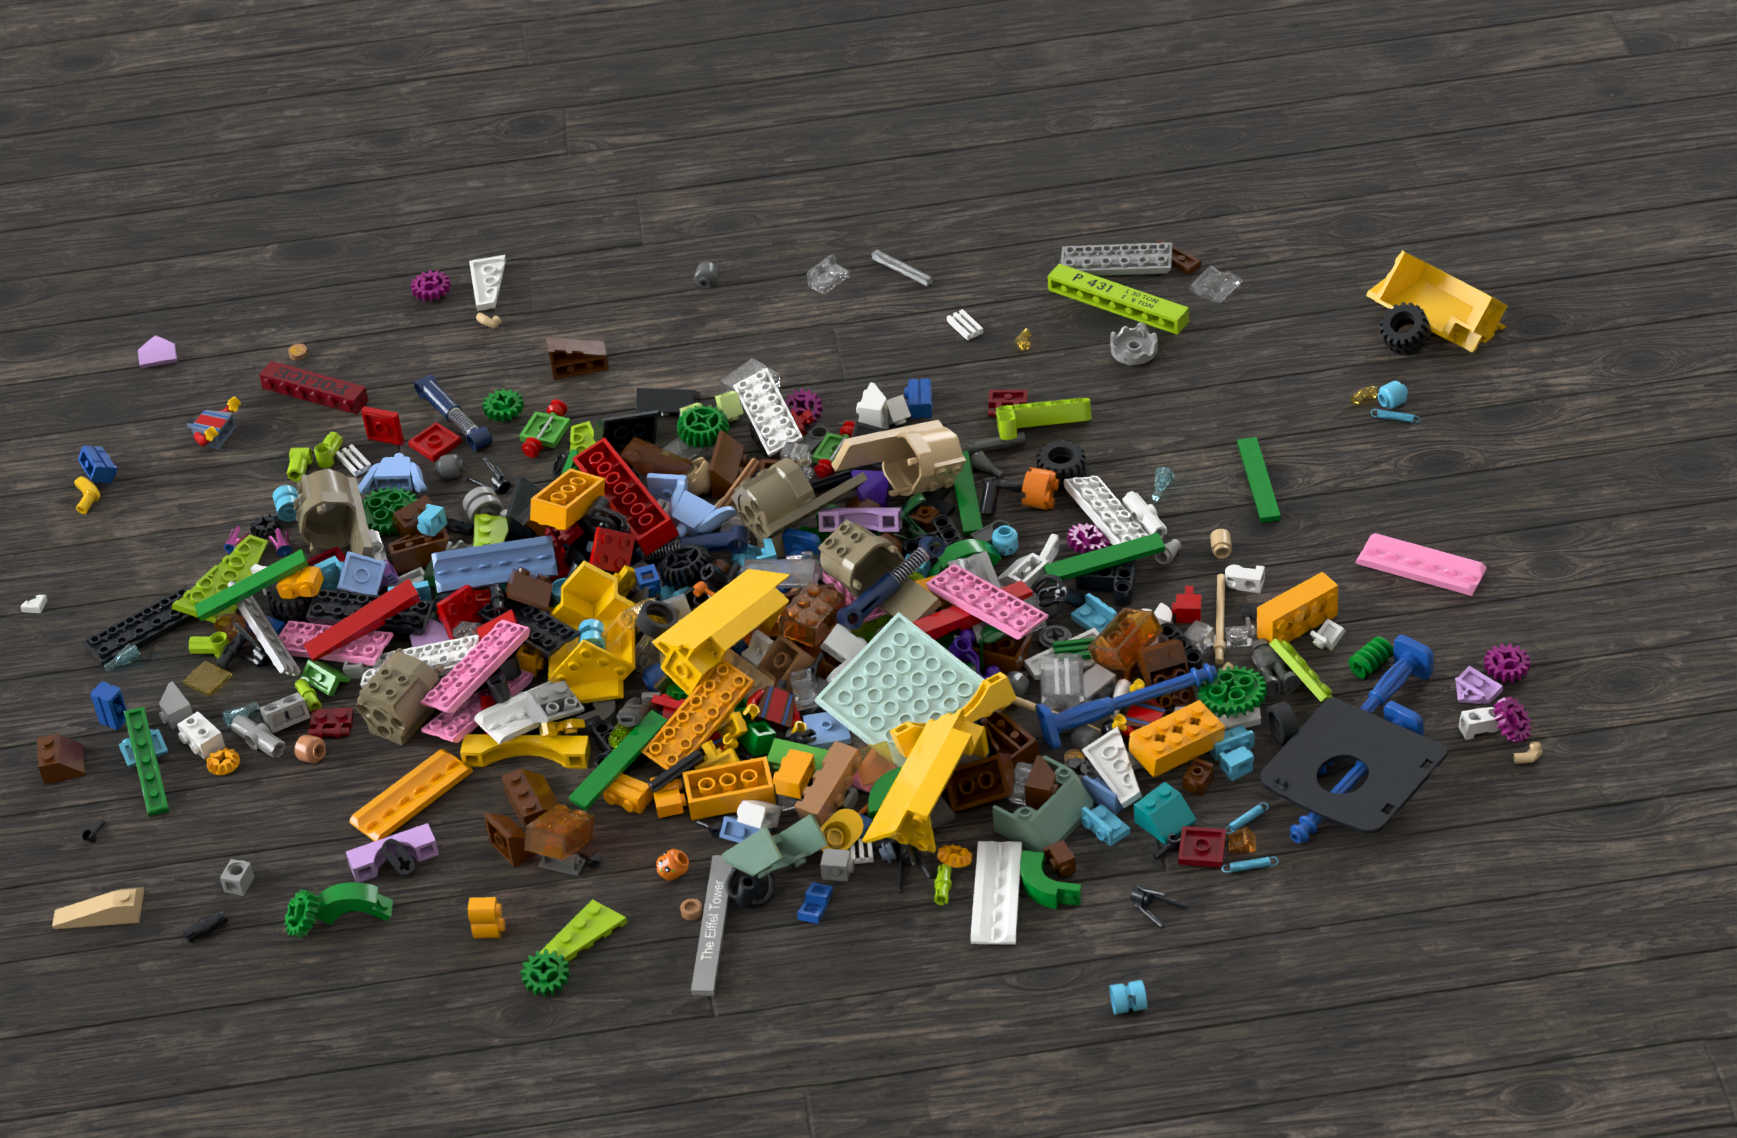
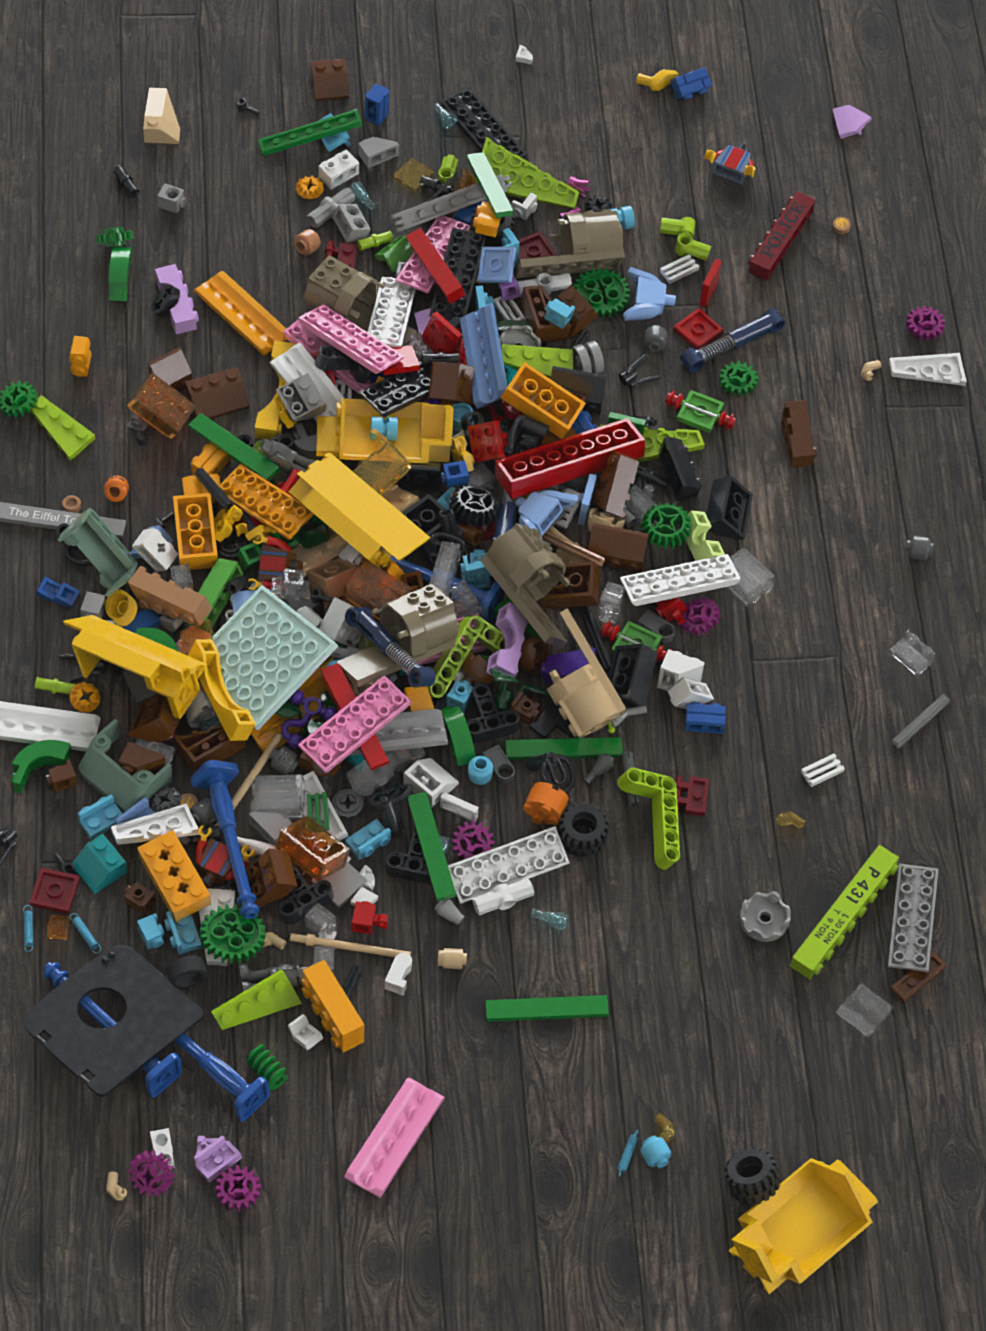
camera: 85 degrees right, 15 degrees up
black tyre [636,600,678,639] -> none
light grey hinge [663,594,691,620] -> none
orange hand [693,581,716,597] -> none
light orange brick [773,749,816,799] -> none

